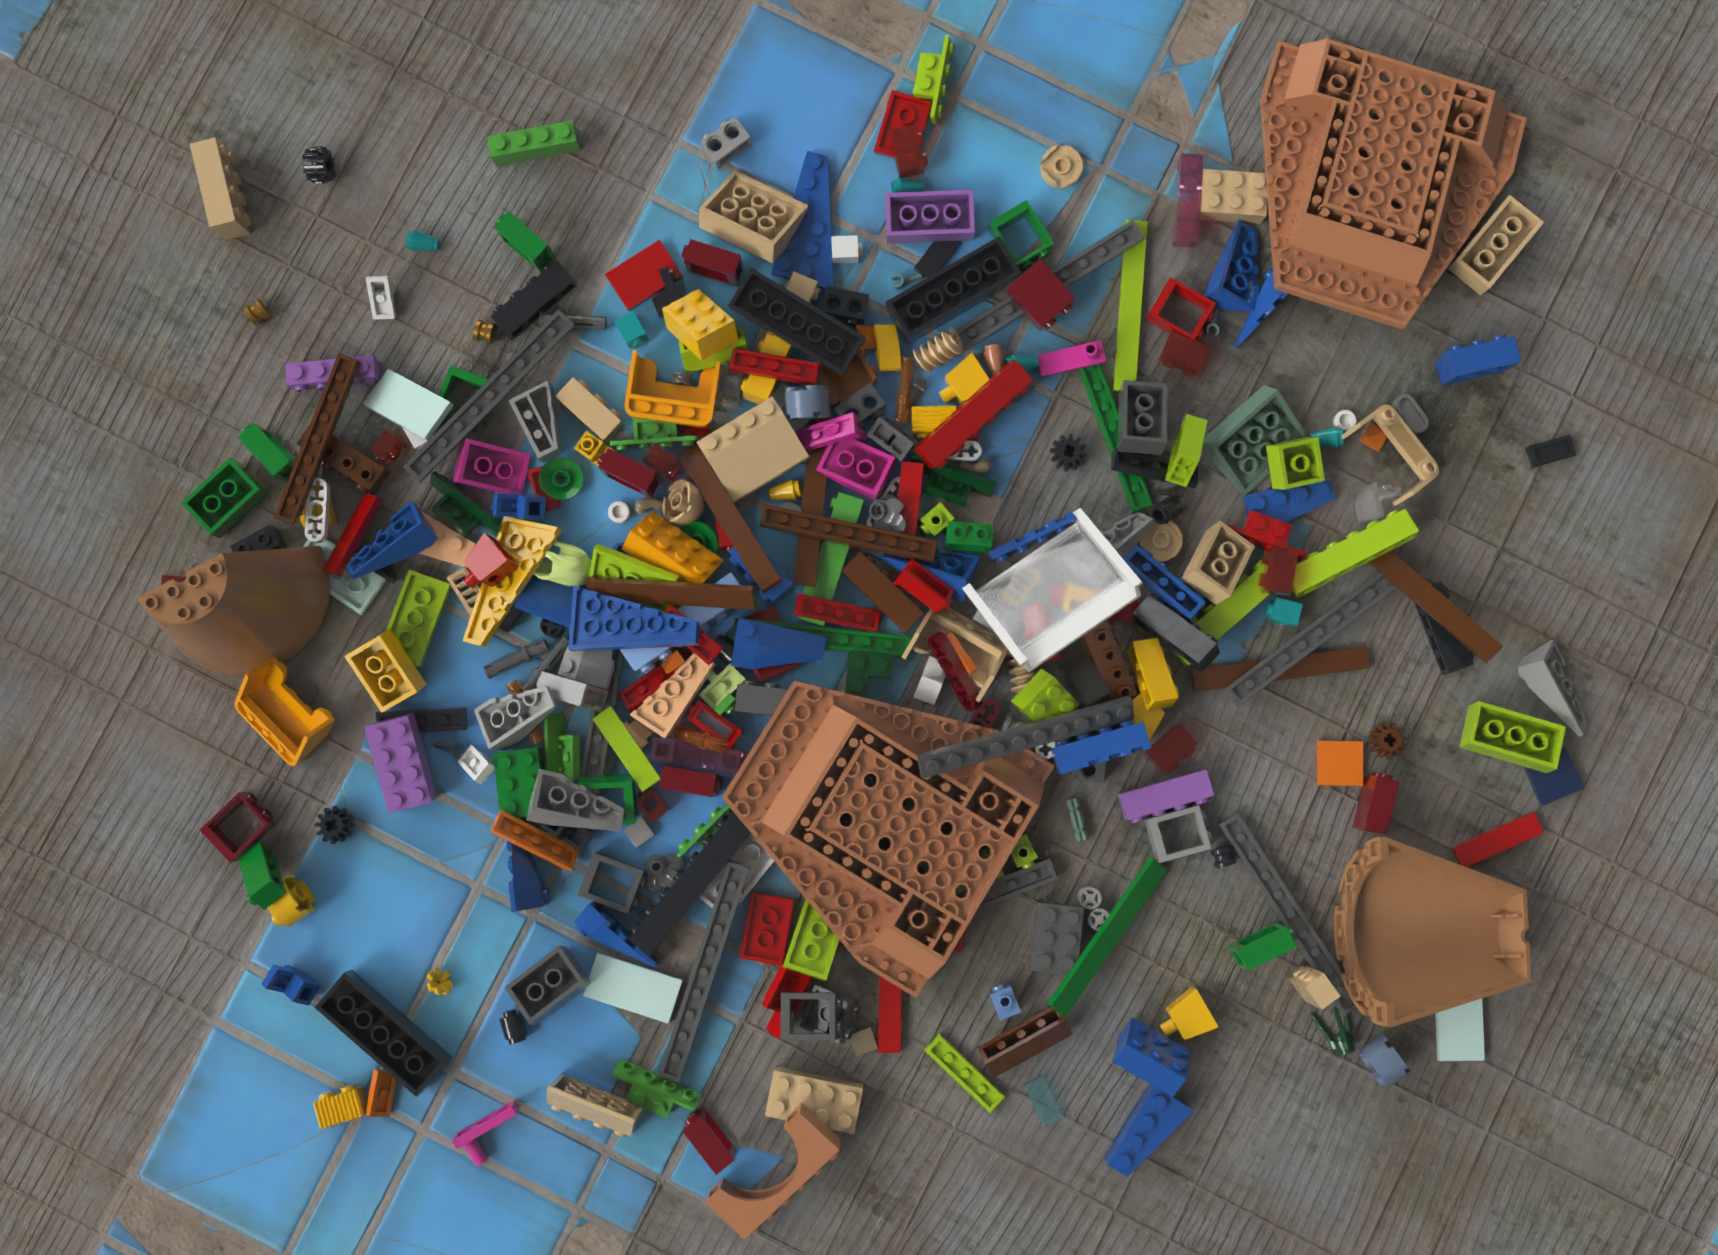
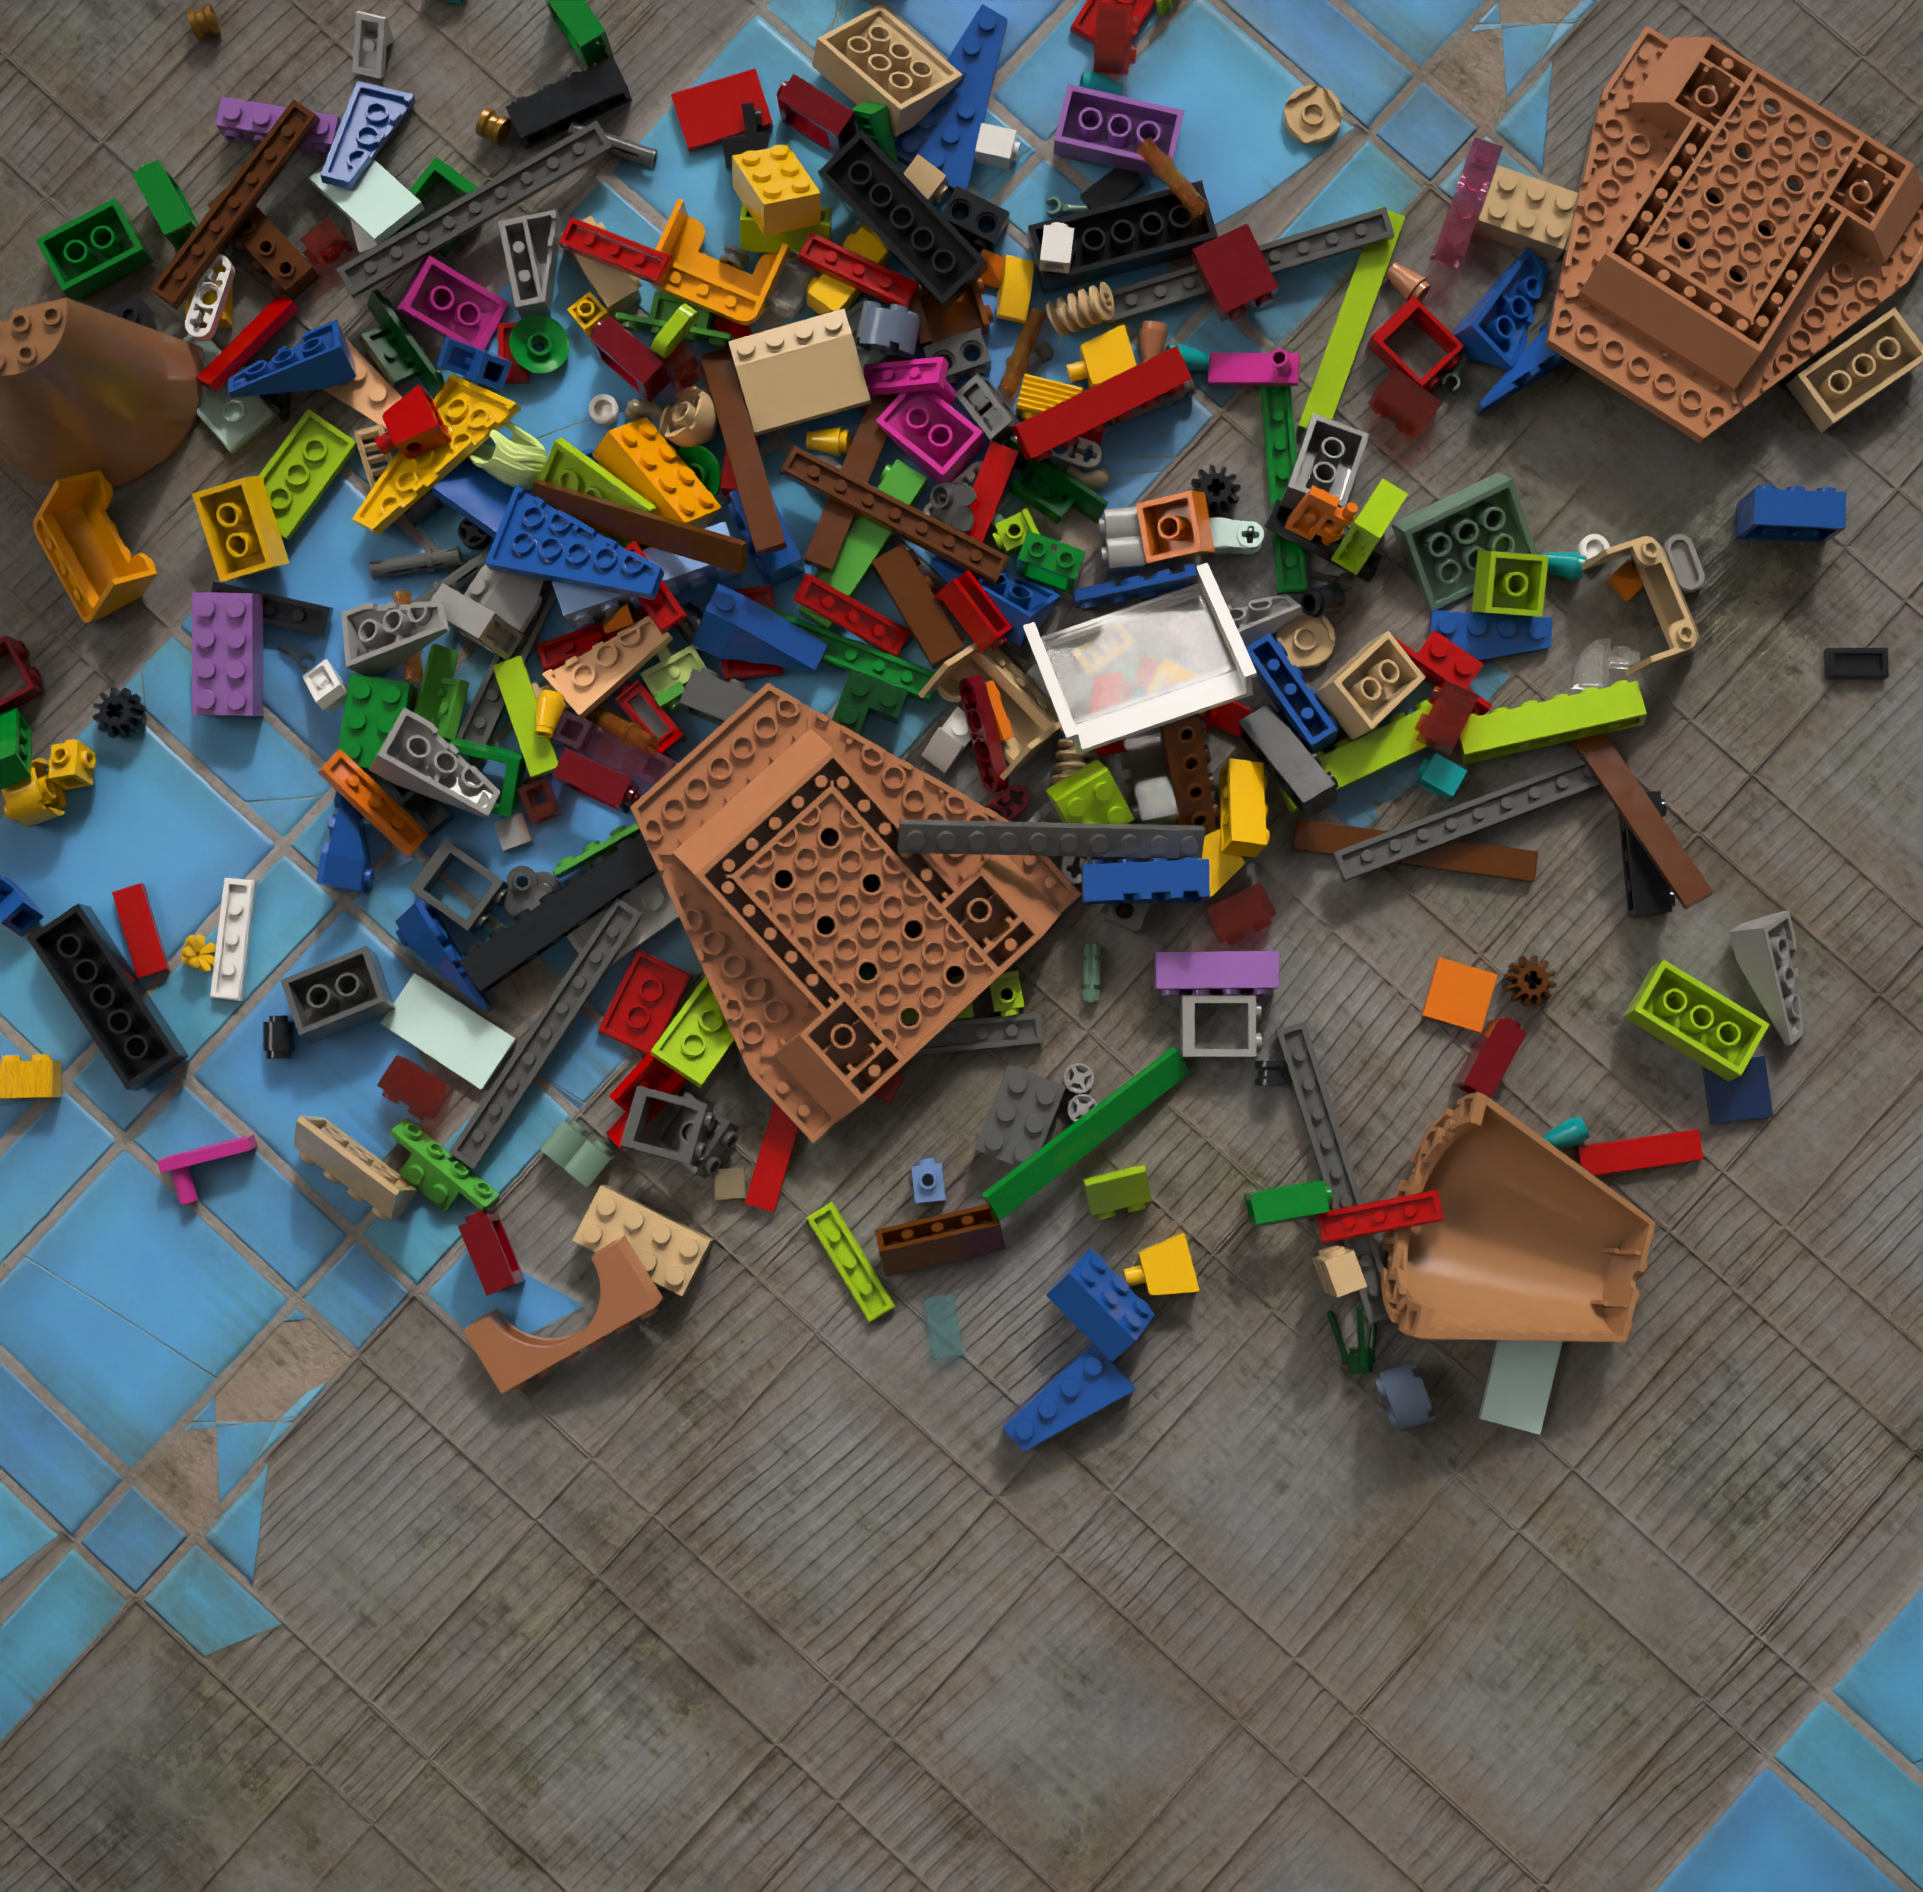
camera: 15 degrees right, 0 degrees up
orange plate [365,1069,396,1117] -> none
teal brick [614,311,648,349] -> none
green window [988,200,1054,271] -> none
none -> yellow brick [48,739,96,790]
none -> red tile [112,883,170,979]
none -> white tile [210,878,257,1001]
none -> wing [320,81,415,190]
none -> clear red brick [377,1054,454,1120]
none -> yellow cone [535,690,566,738]
none -> sand green brick [540,1119,613,1188]
none -> red tile [558,217,675,287]
none -> lime beam [651,303,699,359]
none -> green slope [852,101,898,164]
none -> white brick [1039,222,1074,274]
none -> lime slope [1082,1165,1152,1220]
none -> light grey brick [1098,507,1145,573]
none -> clear orange pin [1136,137,1210,218]
none -> orange brick [1136,490,1215,565]
none -> light aqua piece [1209,517,1264,555]
none -> orange plate [1284,485,1358,546]
none -> red tile [1316,1190,1445,1244]
none -> nougat cone [1385,262,1431,302]
none -> teal cone [1542,1116,1590,1150]

